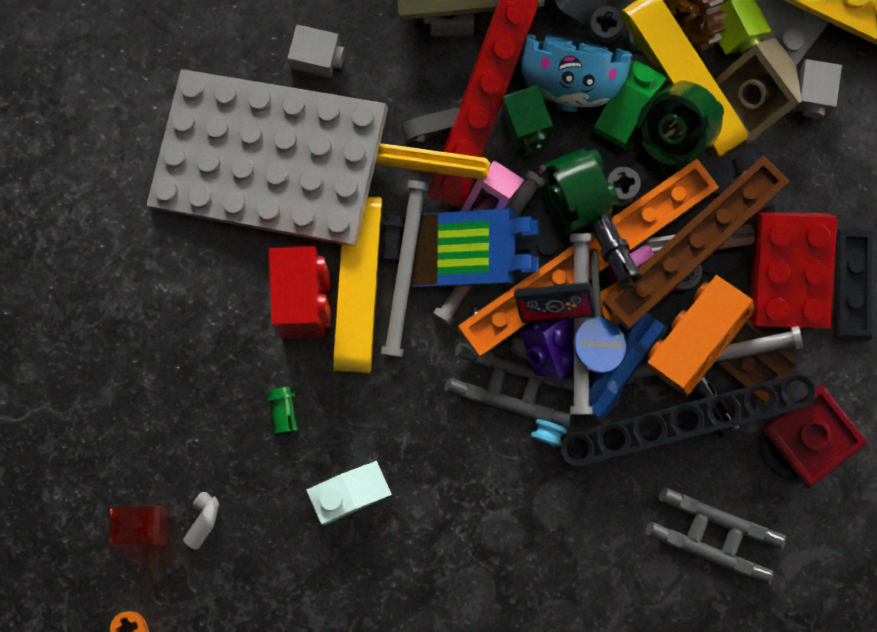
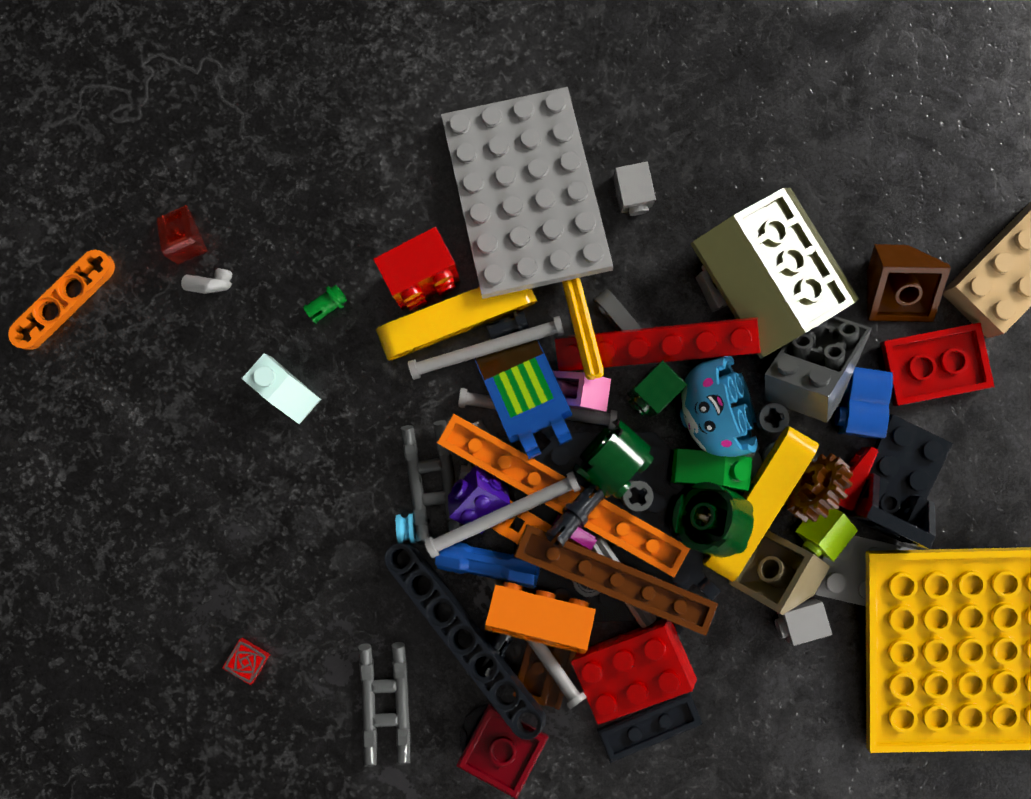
camera: 60 degrees right, 5 degrees up
slope [514,282,596,323] -> none
piece [573,249,626,373] -> none

